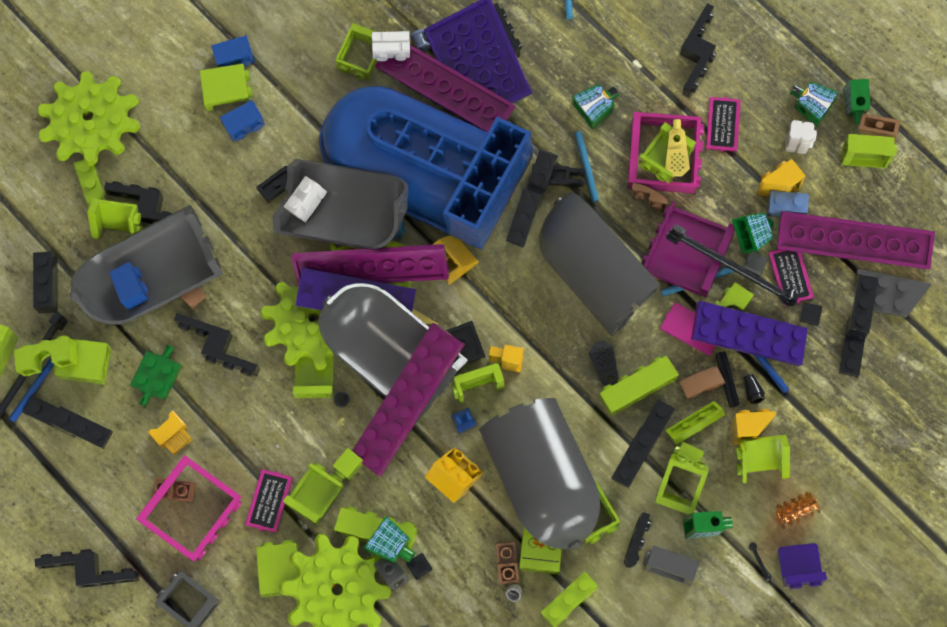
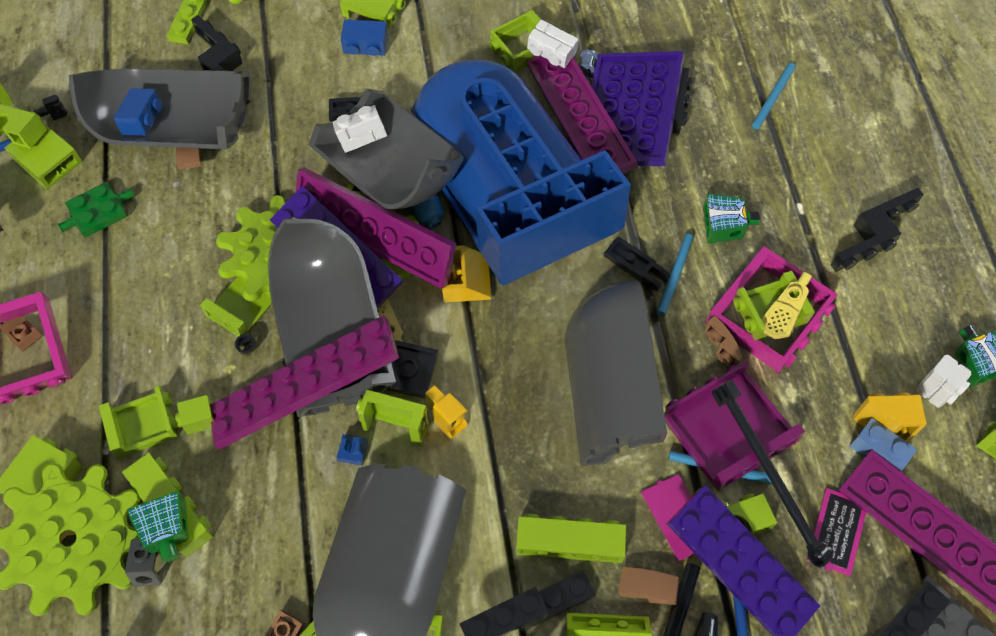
camera: 30 degrees right, 10 degrees down
black brick [33,251,58,314] -> none
lime panel [87,199,143,239] -> none
yellow piece [148,411,193,456] -> none
black bracket [174,313,260,377] -> none
piece [245,469,293,533] -> none
black tile [406,552,433,581] -> none
yellow slope [425,447,484,503] -> none
black bracket [506,149,558,247] -> none
black piece [589,341,619,387] -> none
piece [706,97,741,152] -> none
green torso [732,213,774,254] -> none
dark grey bracket [743,252,768,277] -> none
black tile [799,302,823,326] -> none

